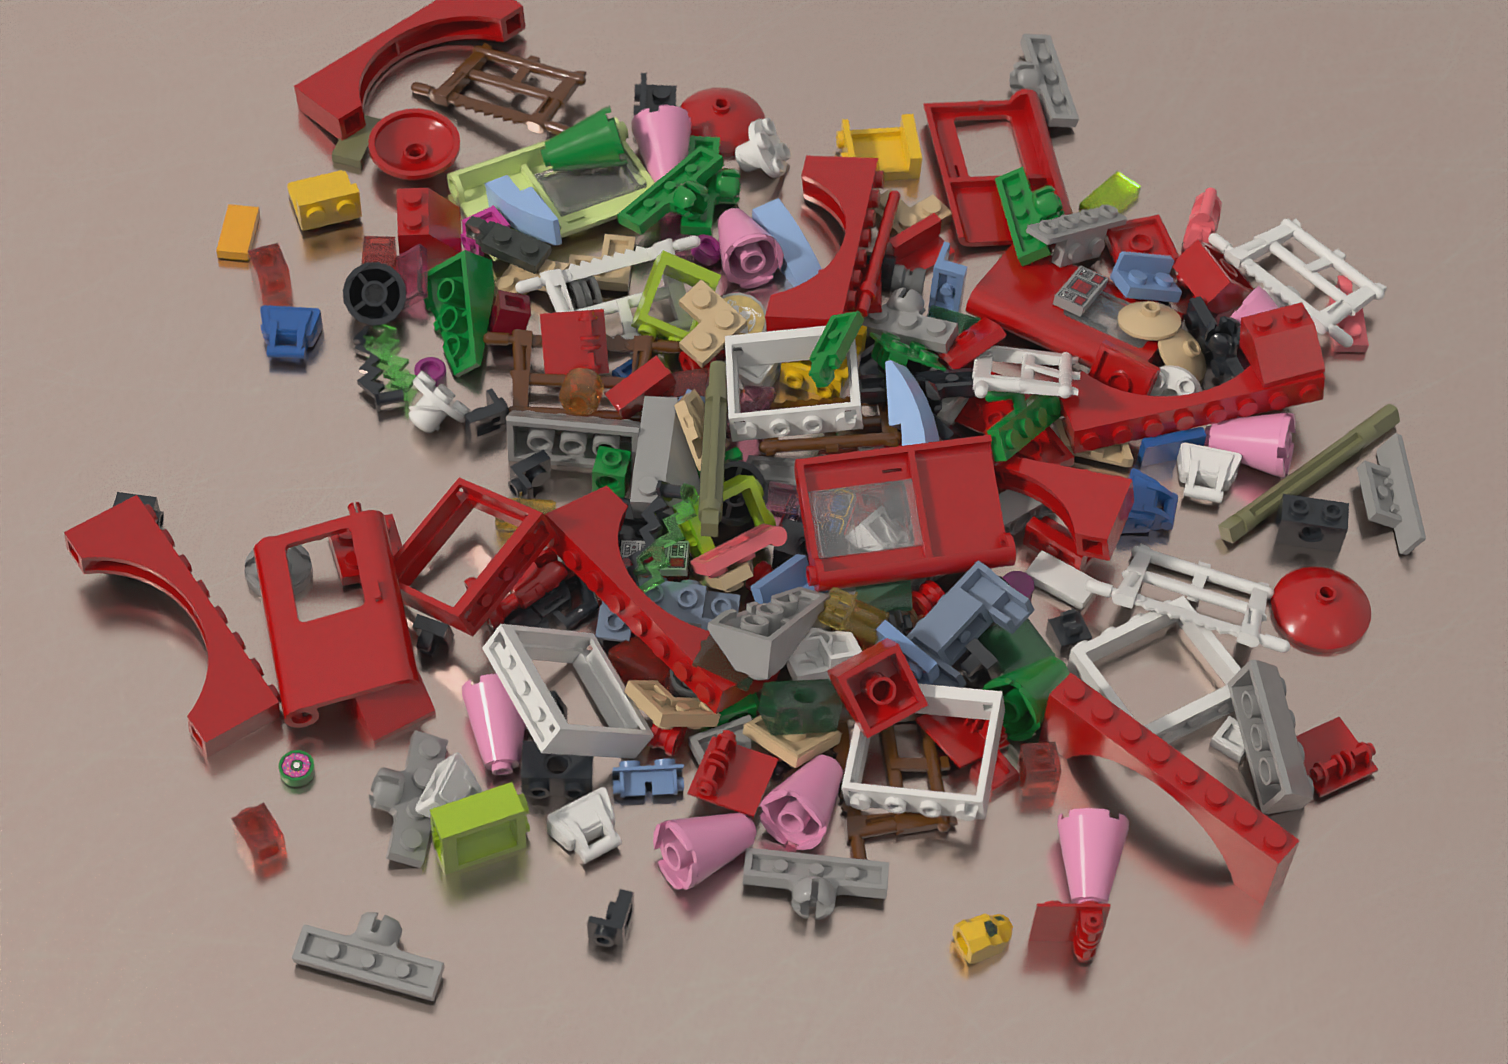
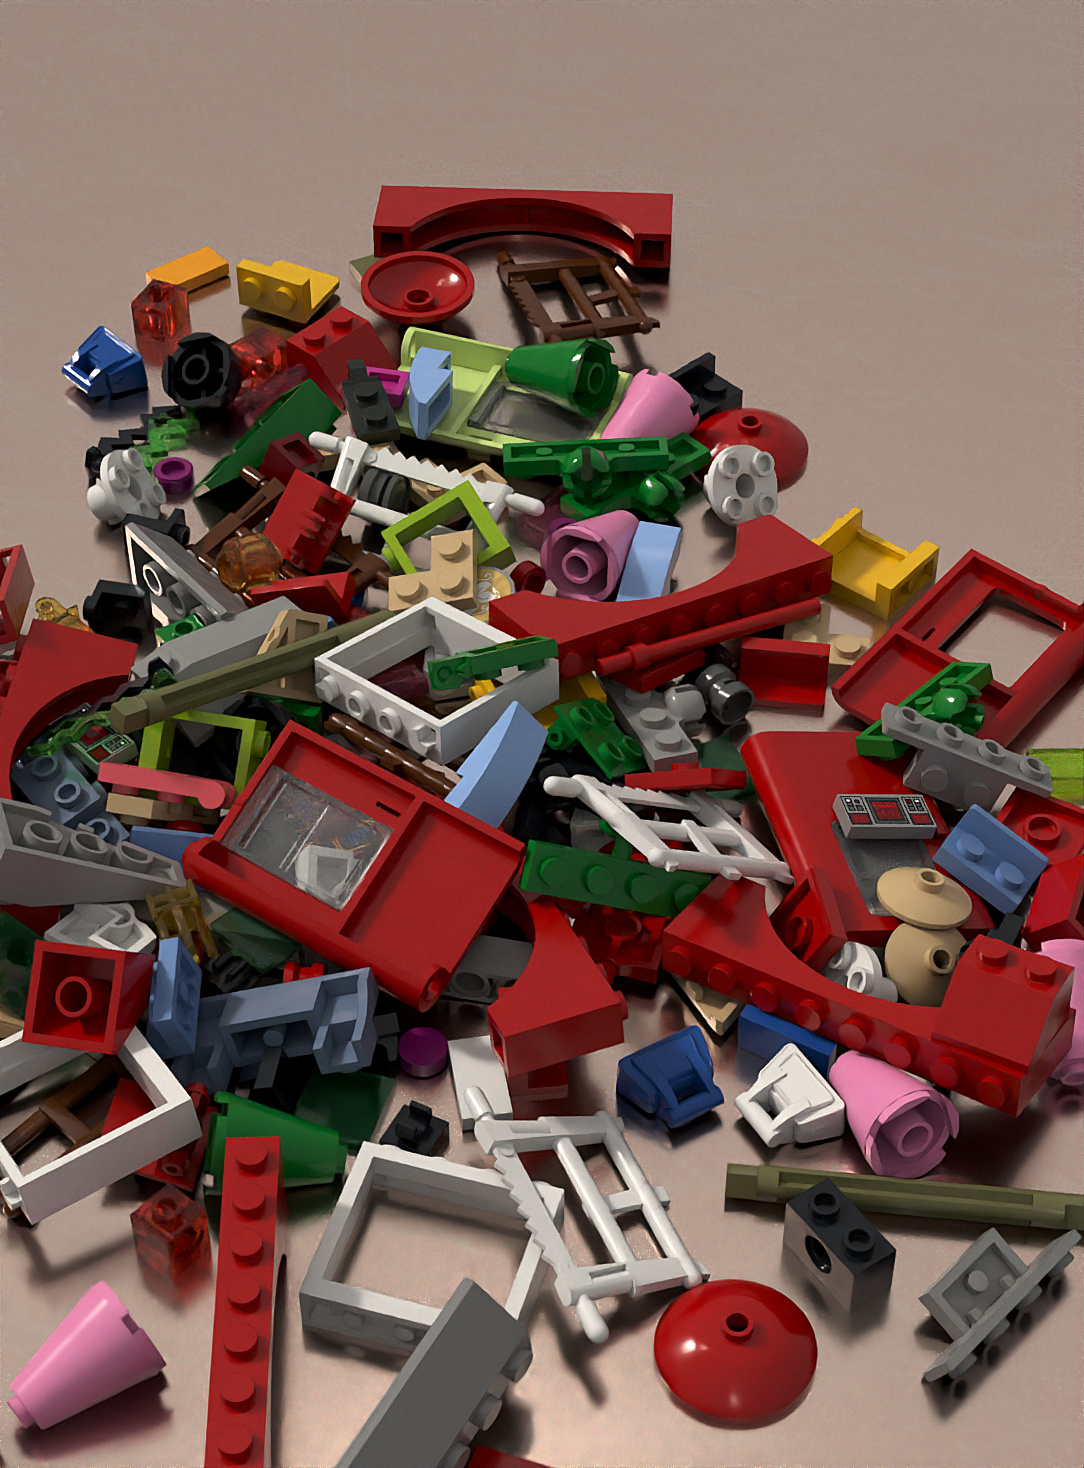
camera: 50 degrees right, 10 degrees down
medium blue panel [928,242,968,316] -> none
red tile [970,750,1020,797] -> none
none -> red tile [509,560,546,594]

